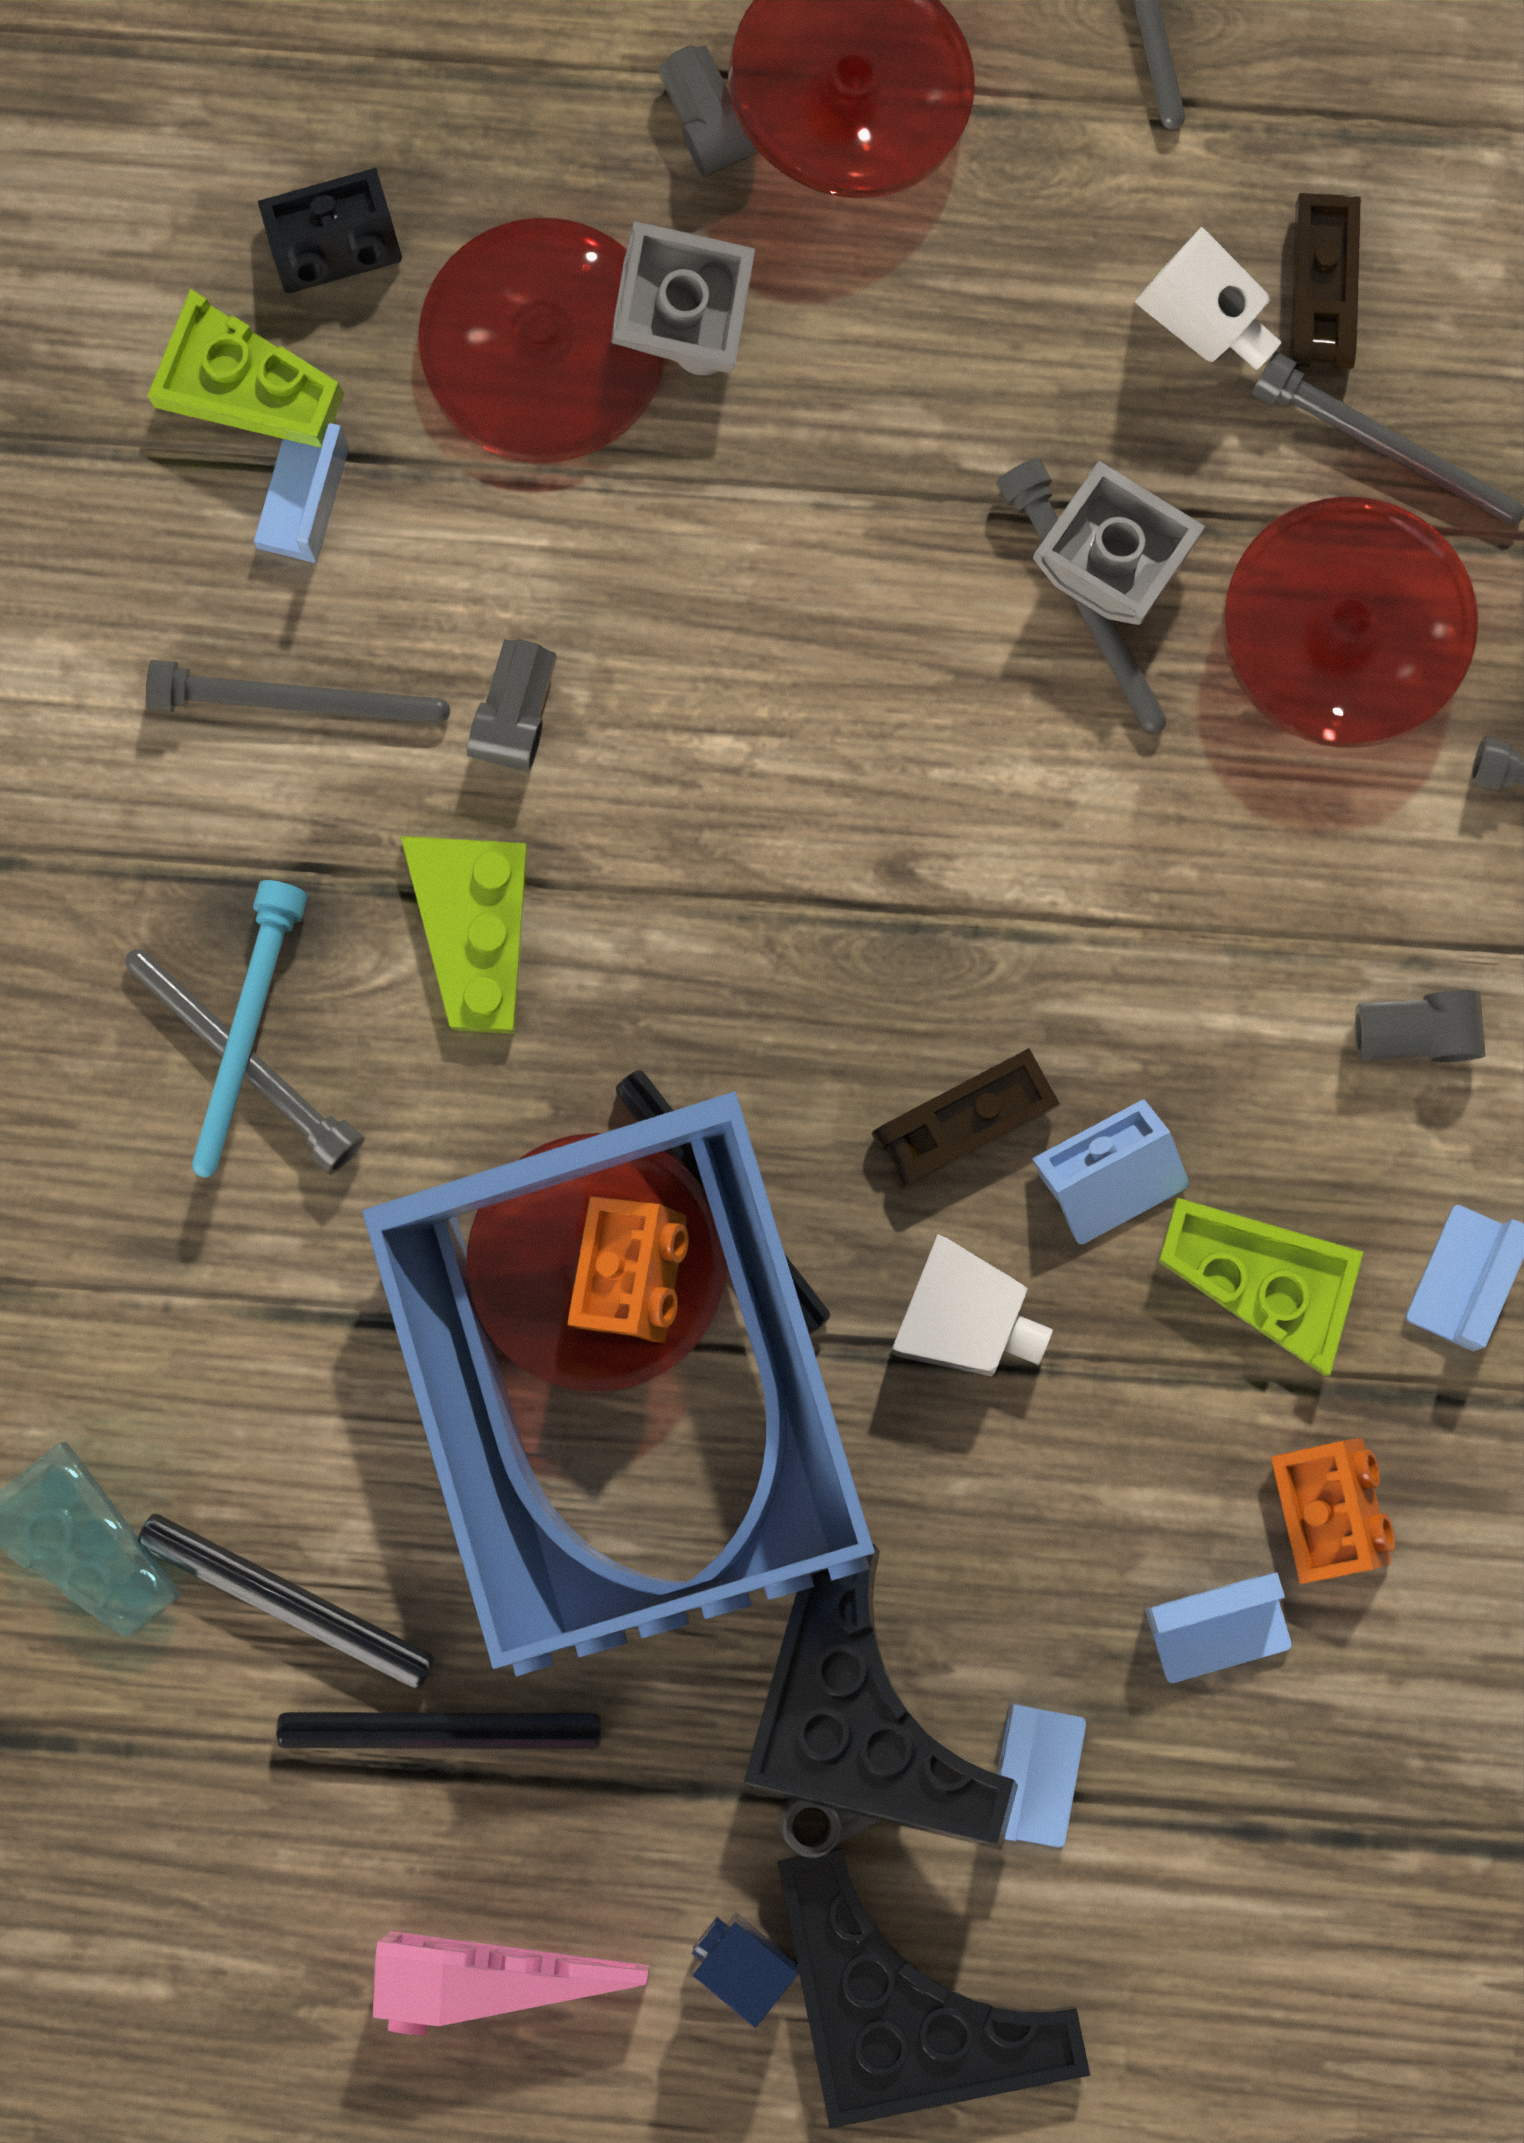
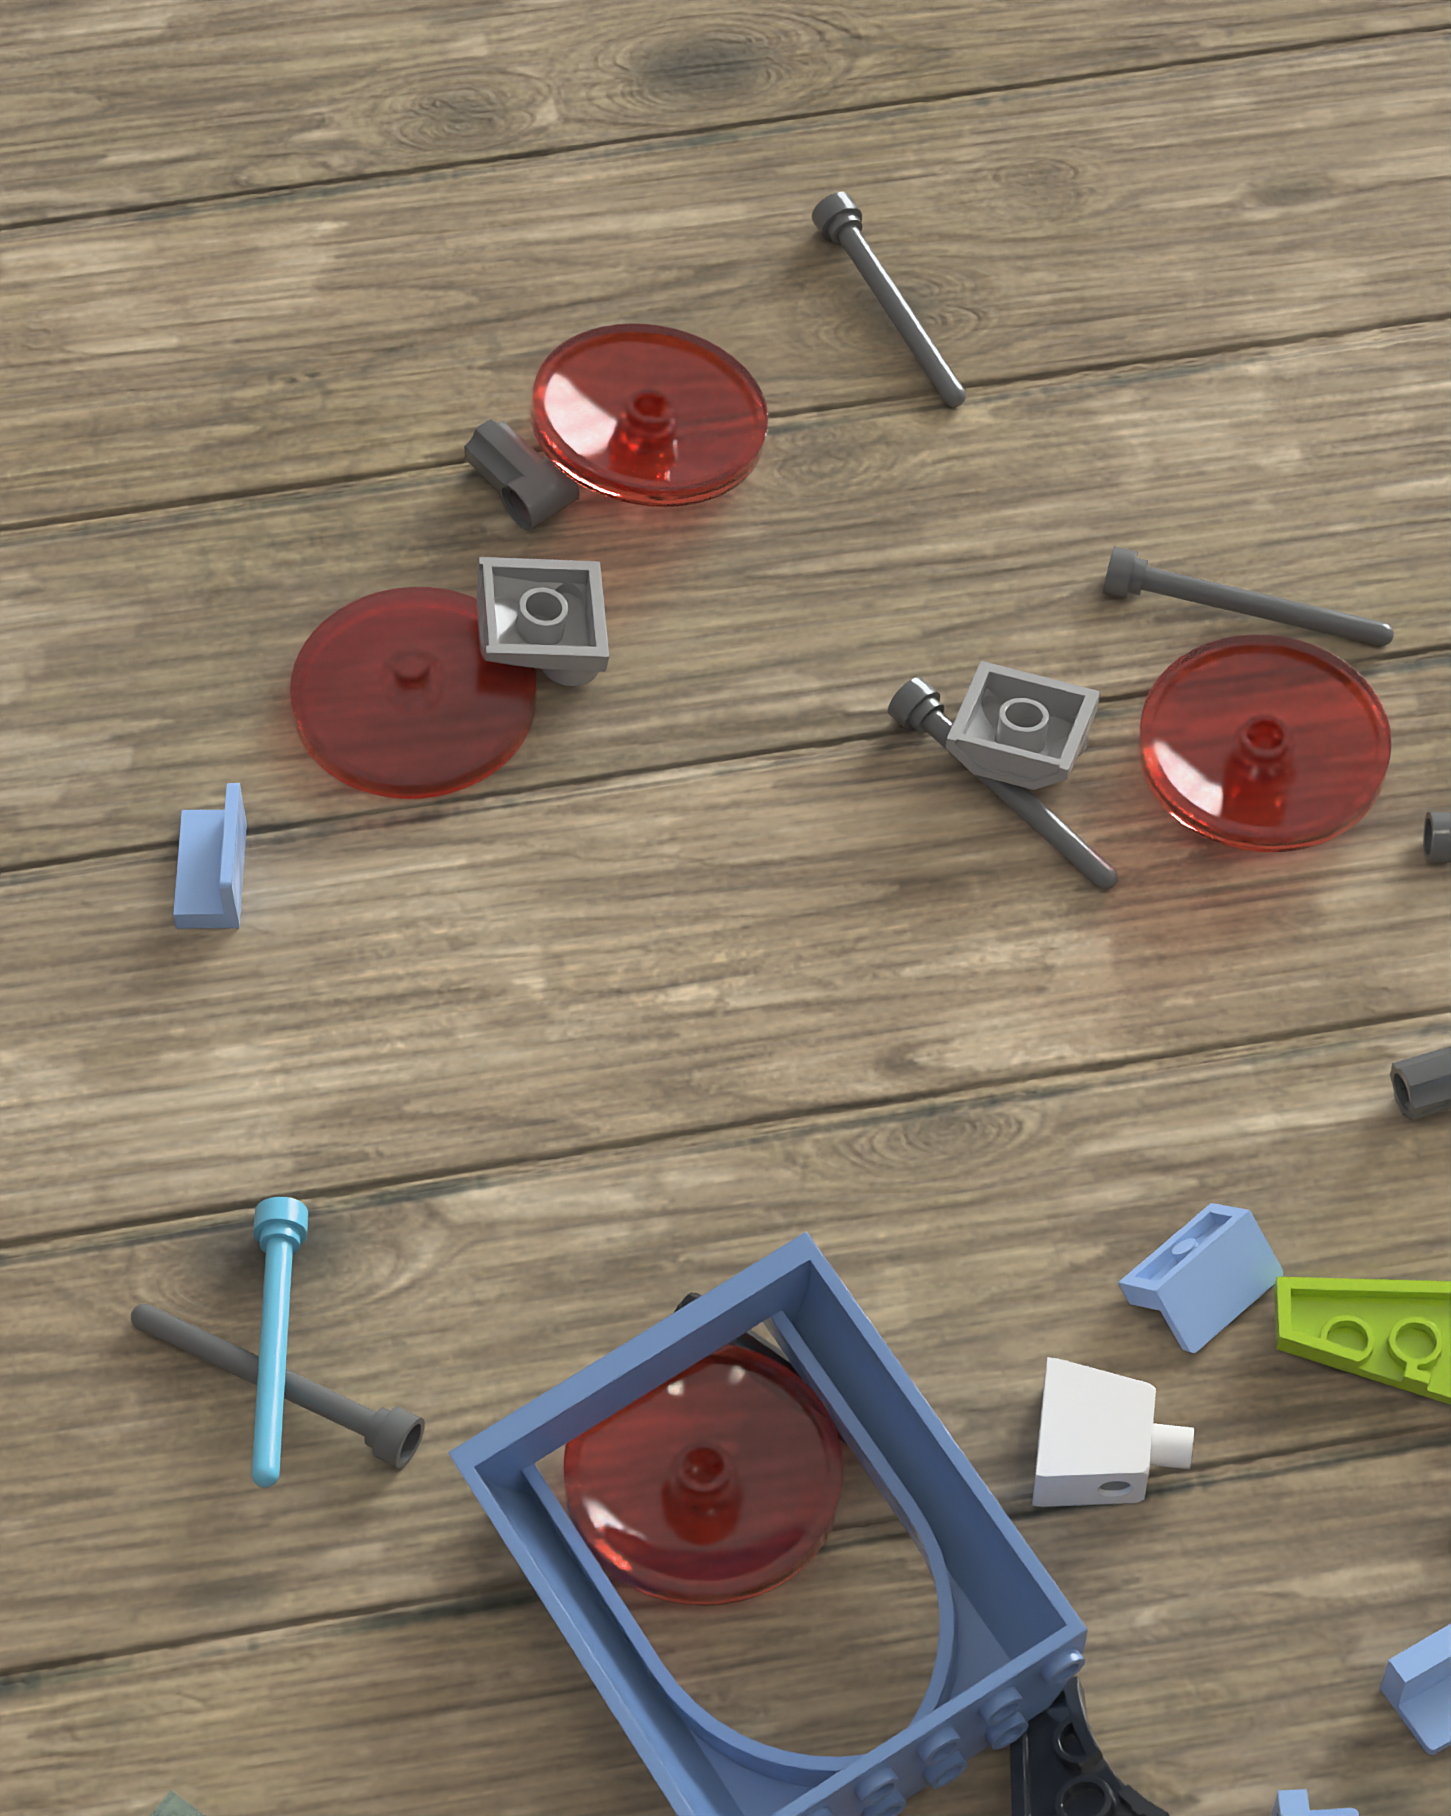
camera: 15 degrees left, 25 degrees down
dark grey piece [146,659,450,723] -> none
lime wing [147,288,344,448] -> none
black bracket [258,168,402,293] -> none
lime wing [401,836,528,1034] -> none
dark grey piece [467,639,557,772] -> none
orange bracket [567,1196,689,1343] -> none
dark brown plate [871,1048,1060,1189] -> none
white torso [1134,227,1282,371] -> none
dark brown plate [1290,193,1361,369] -> none

